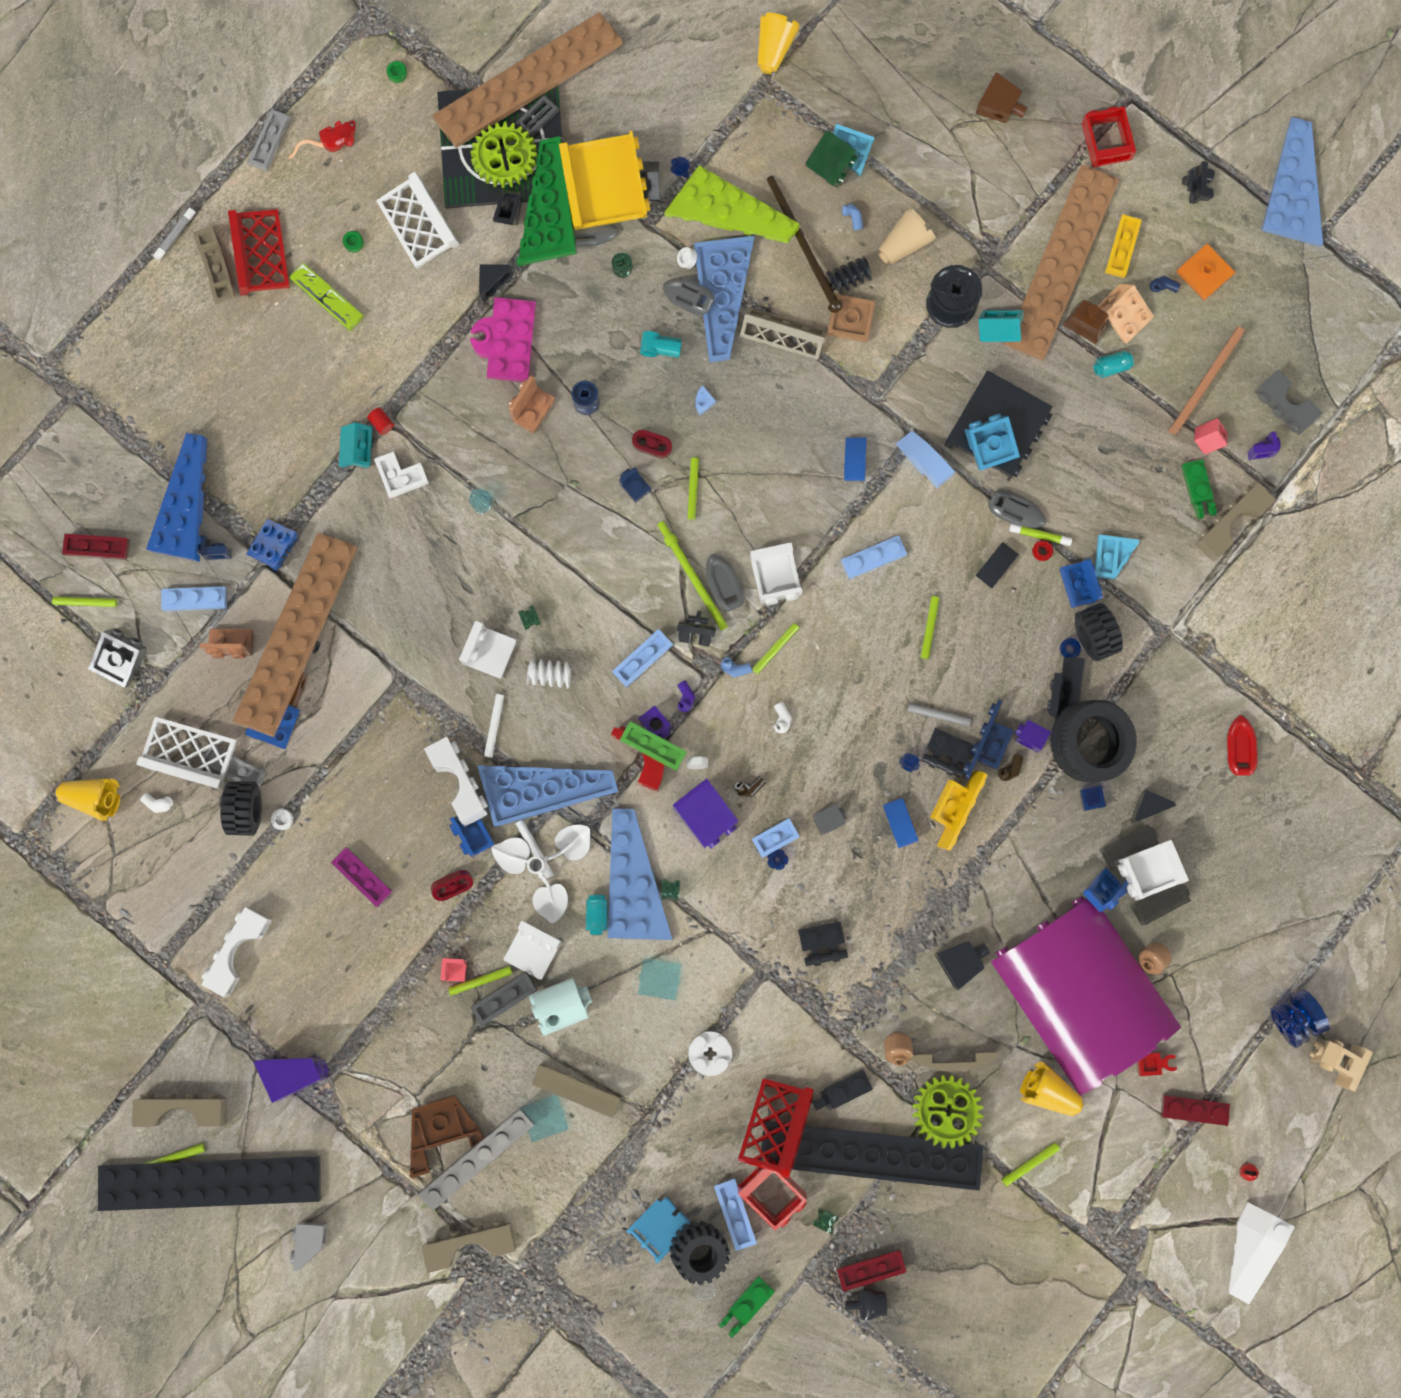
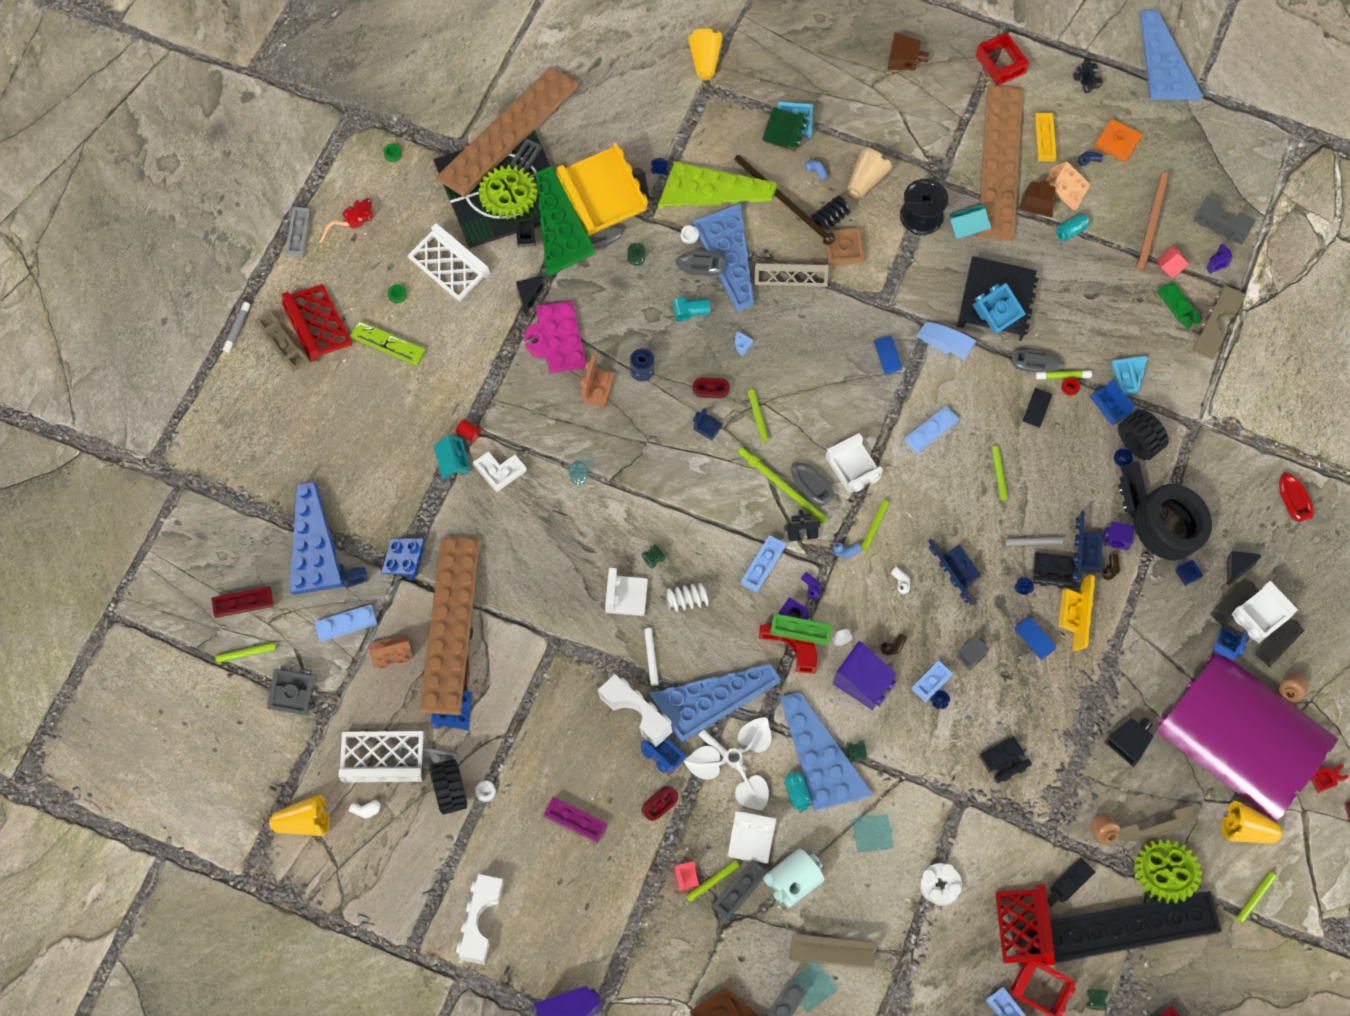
camera: 20 degrees left, 15 degrees down
none -> dark blue bracket [928,539,982,605]

